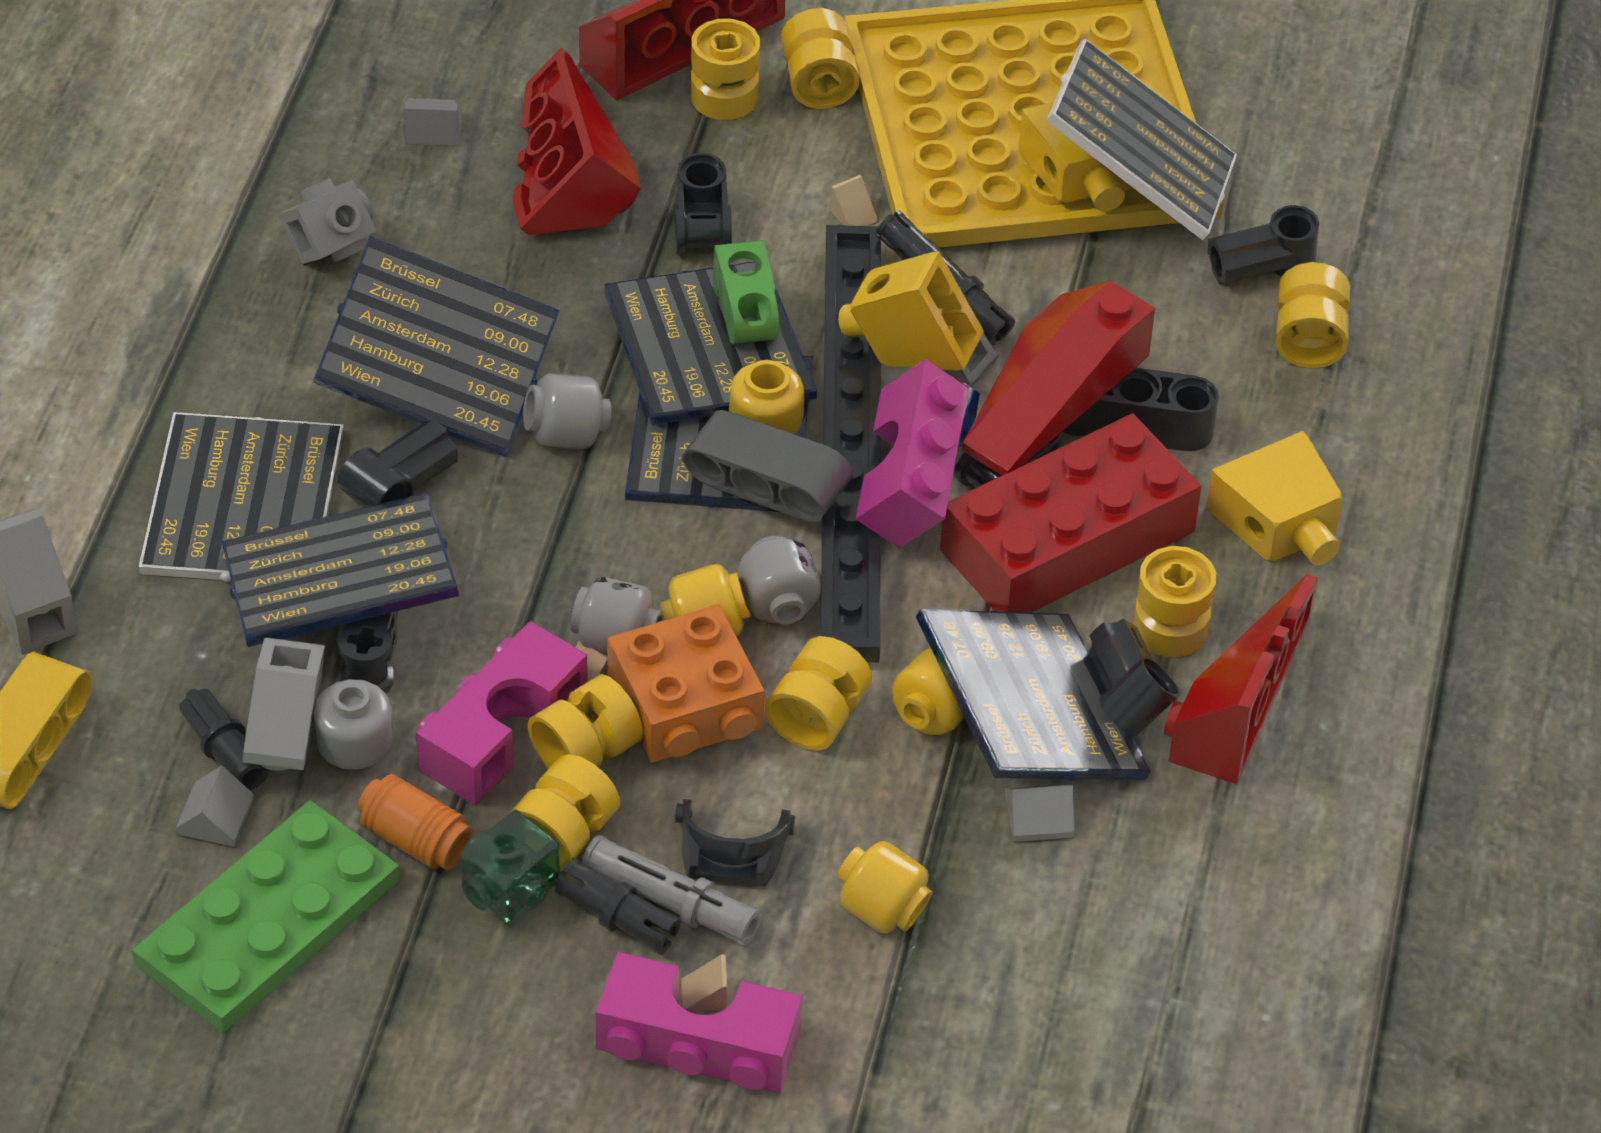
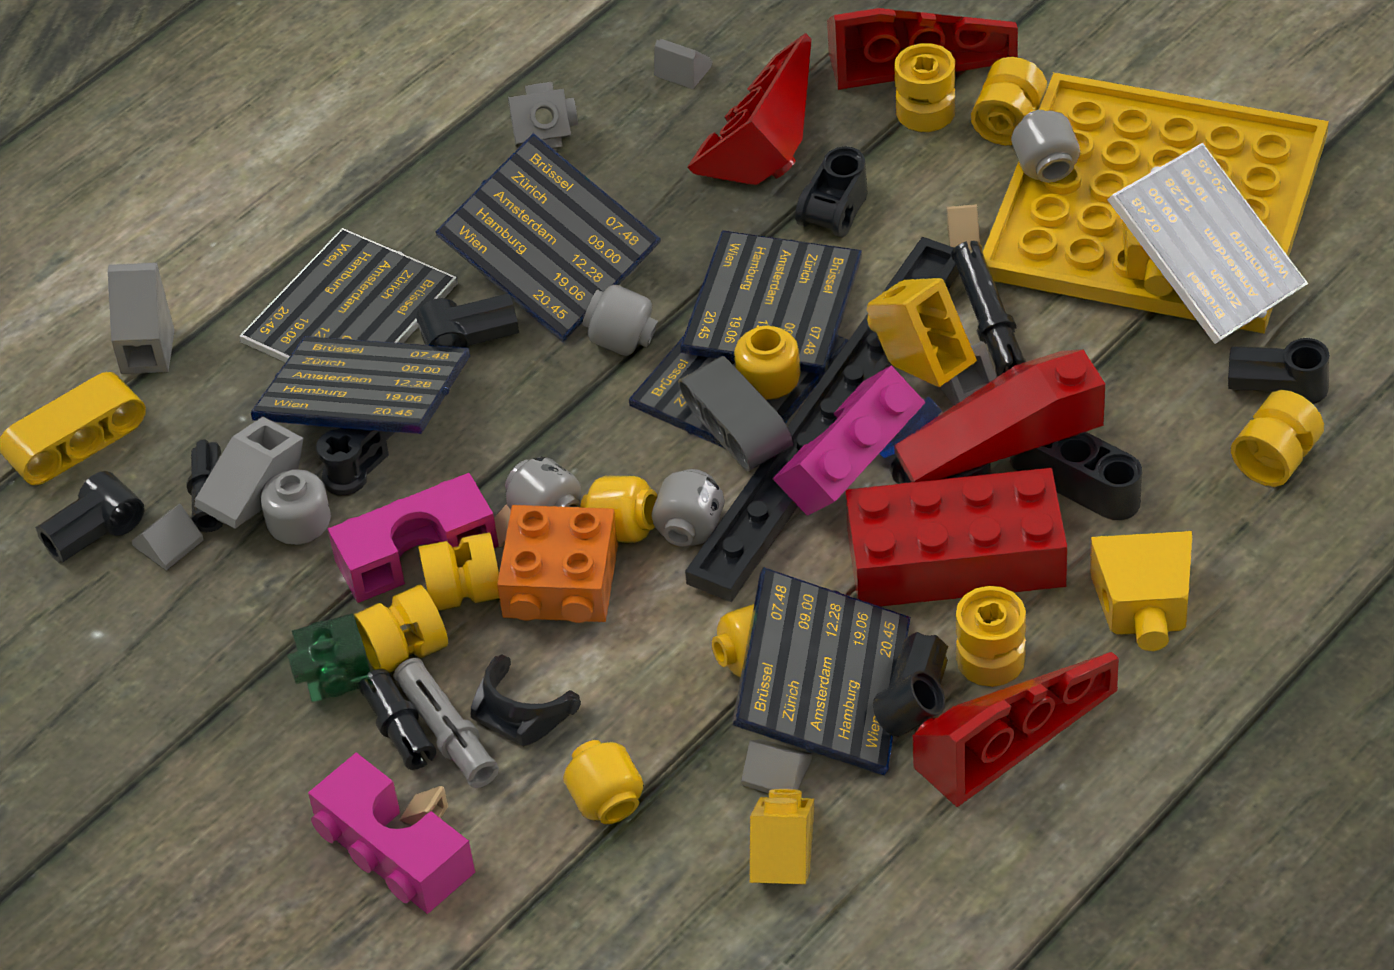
camera: 35 degrees right, 0 degrees up
bright green plate [132,800,401,1033] -> none
orange head [358,774,473,870] -> none
bright green leg [712,240,779,344] -> none
yellow wheel [765,636,872,751] -> none
none -> black piece [35,471,145,563]
none -> yellow slope [749,789,815,884]
none -> light grey head [1011,110,1081,183]

